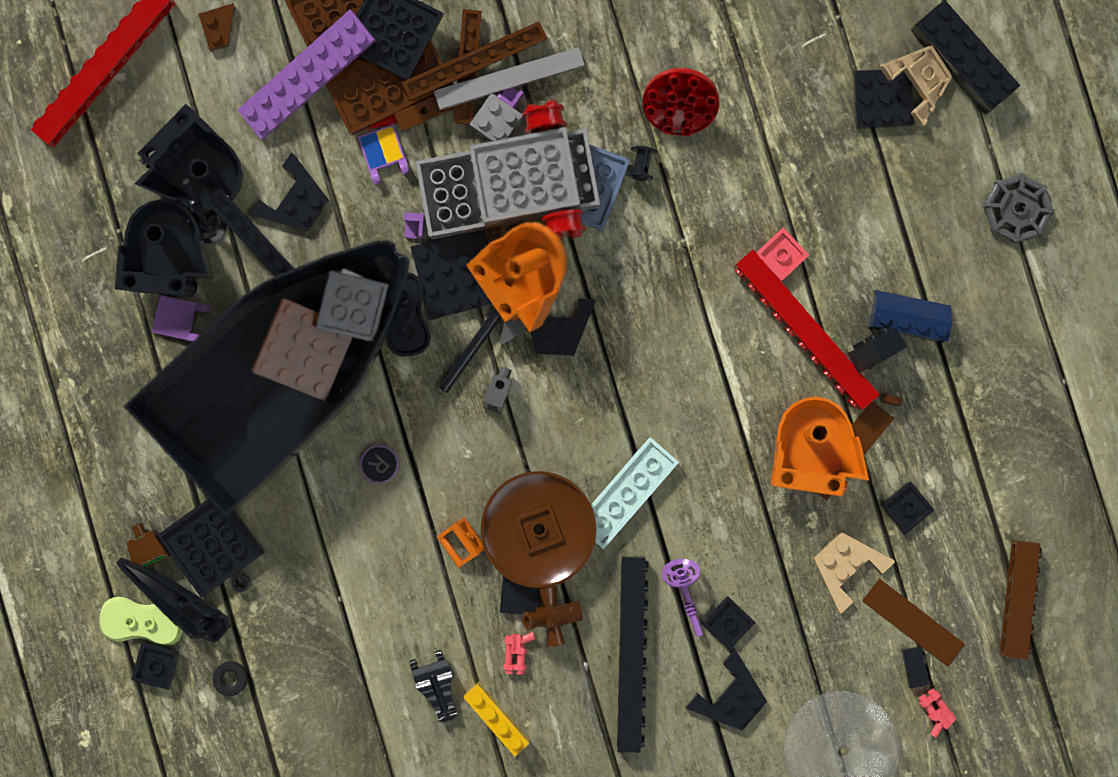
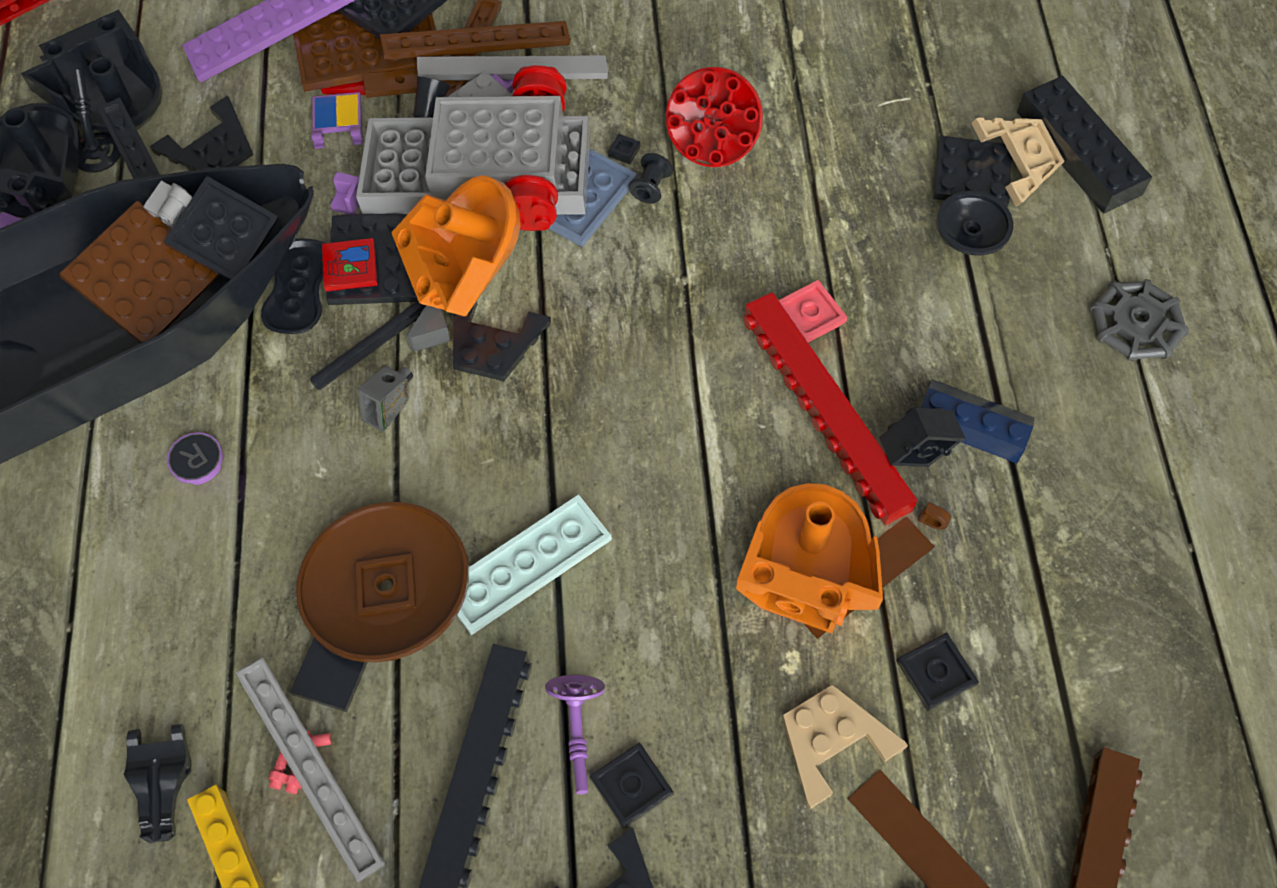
camera: 10 degrees right, 25 degrees down
orange tile [437,517,484,568] -> none
reddish brown brick [522,585,583,647] -> none
none -> light grey hinge [143,181,192,229]
none -> light grey tile [235,657,385,883]
none -> red tile [322,238,378,291]
none -> black plant [412,76,450,118]
none -> black tile [608,134,641,164]
none -> black dish [936,191,1014,256]

